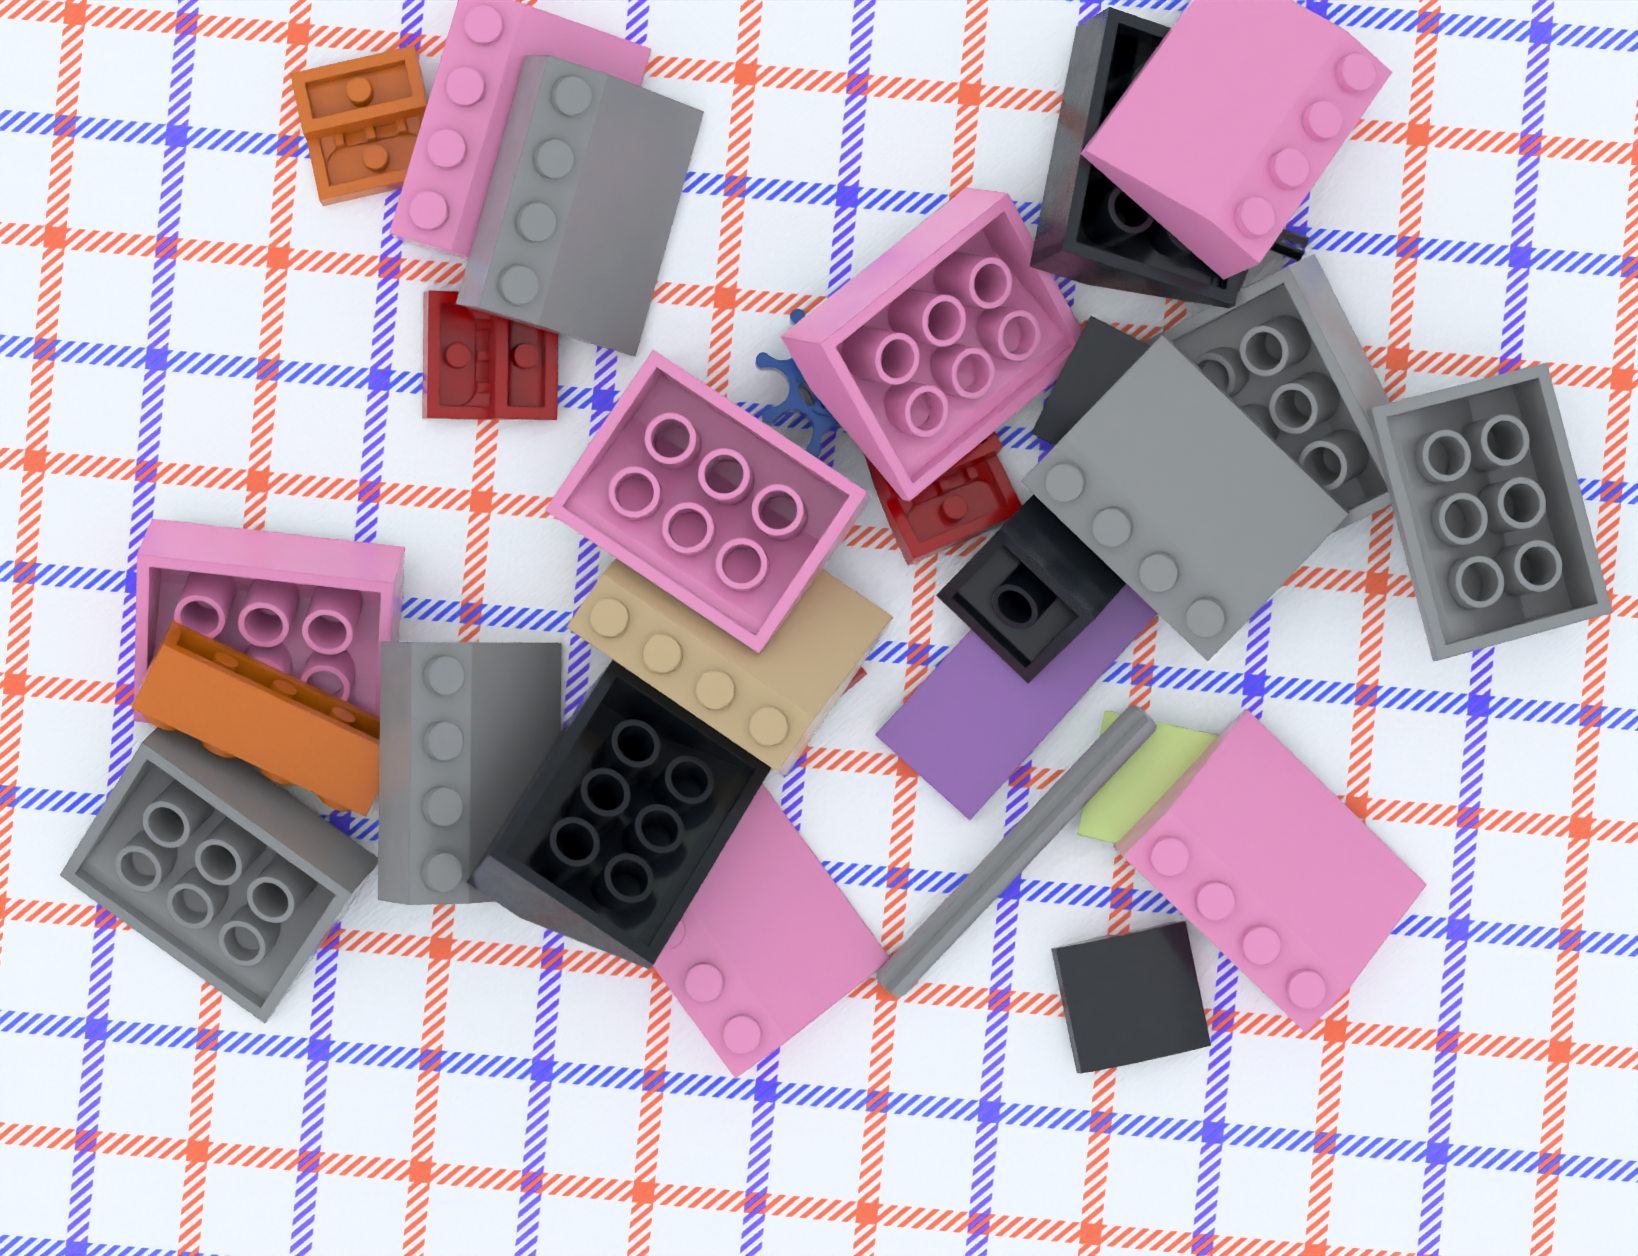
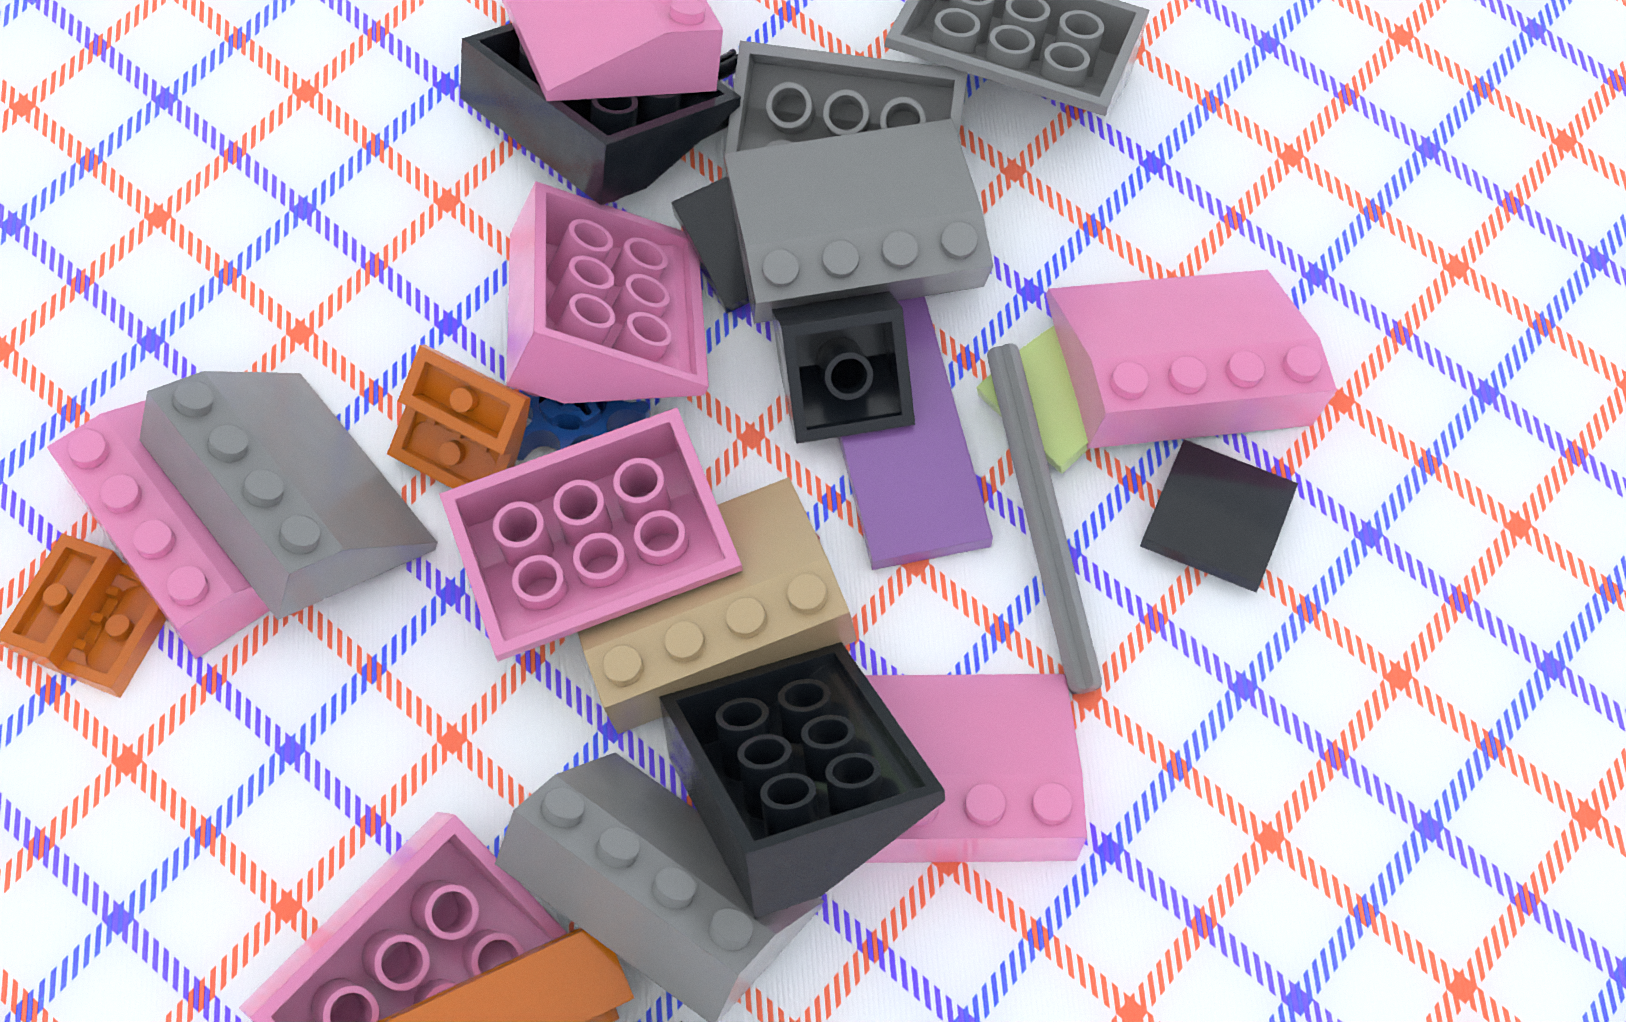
camera: 60 degrees left, 25 degrees down
red slope [422,290,558,420] -> none
red slope [864,431,1022,566] -> none
none -> orange slope [387,344,531,489]

